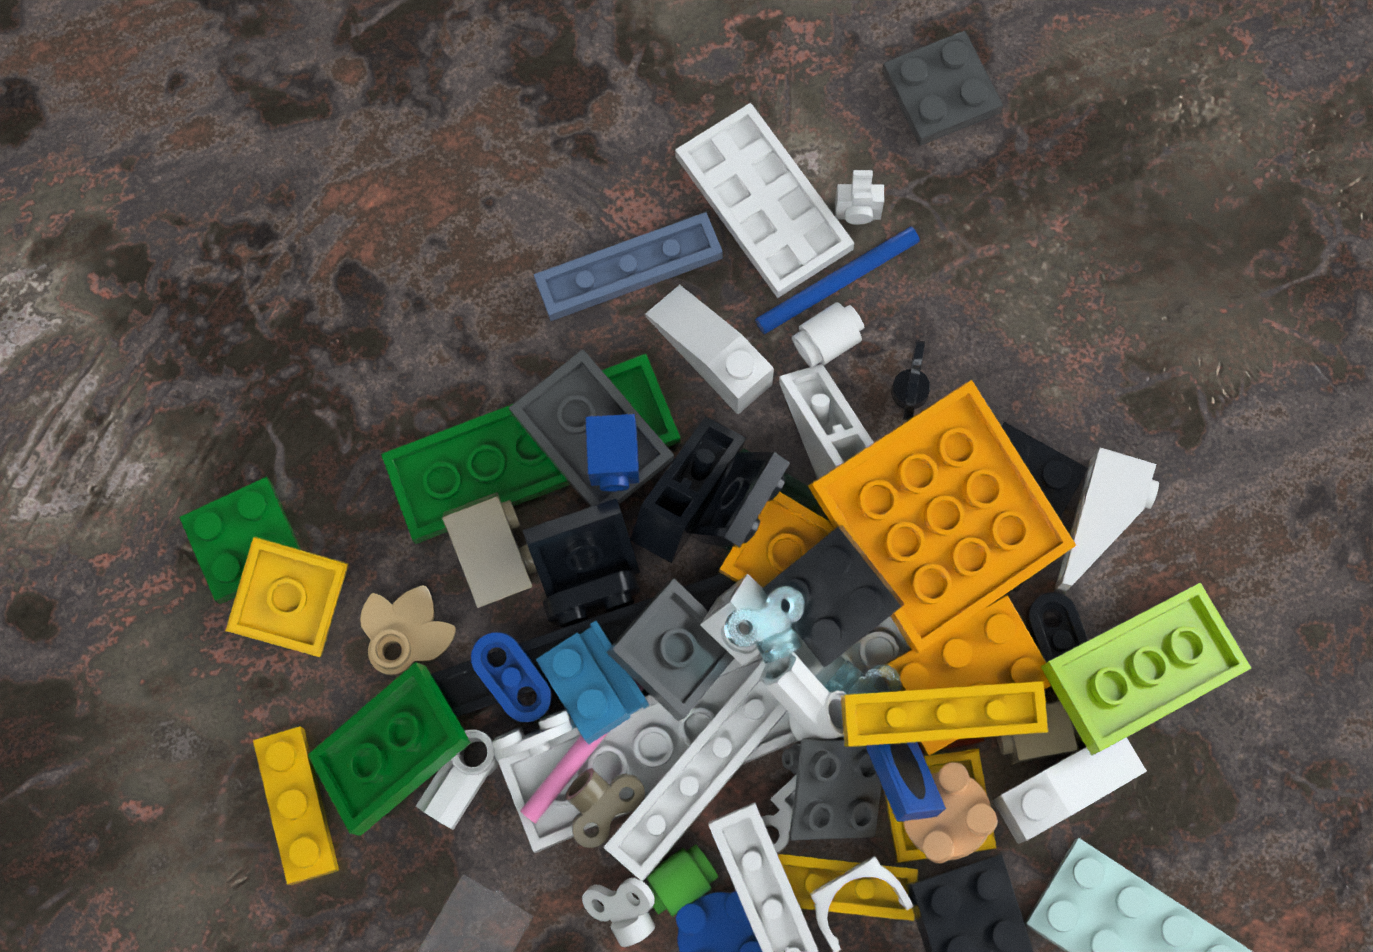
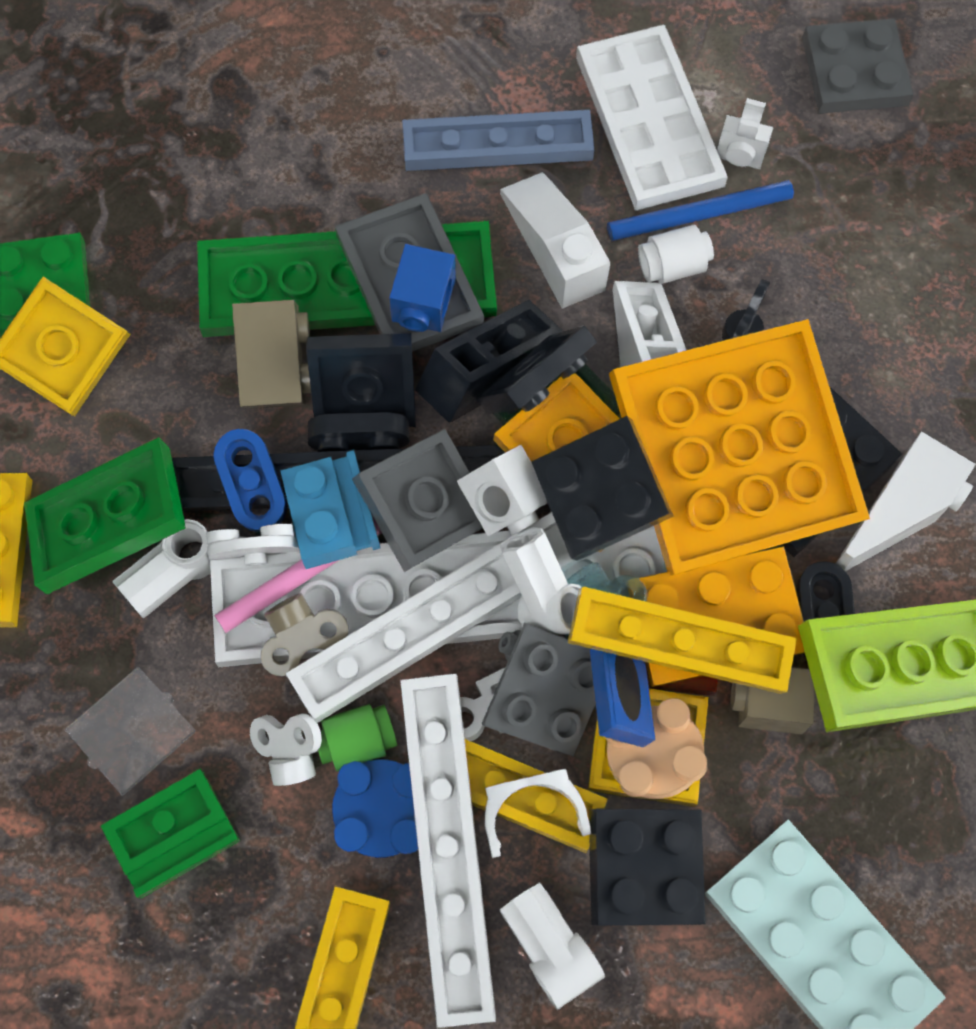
camera: 10 degrees right, 5 degrees down
tan plate [360,585,456,676] -> none
clear light blue piece [725,586,805,664] -> none
white slope [992,738,1146,844] -> none

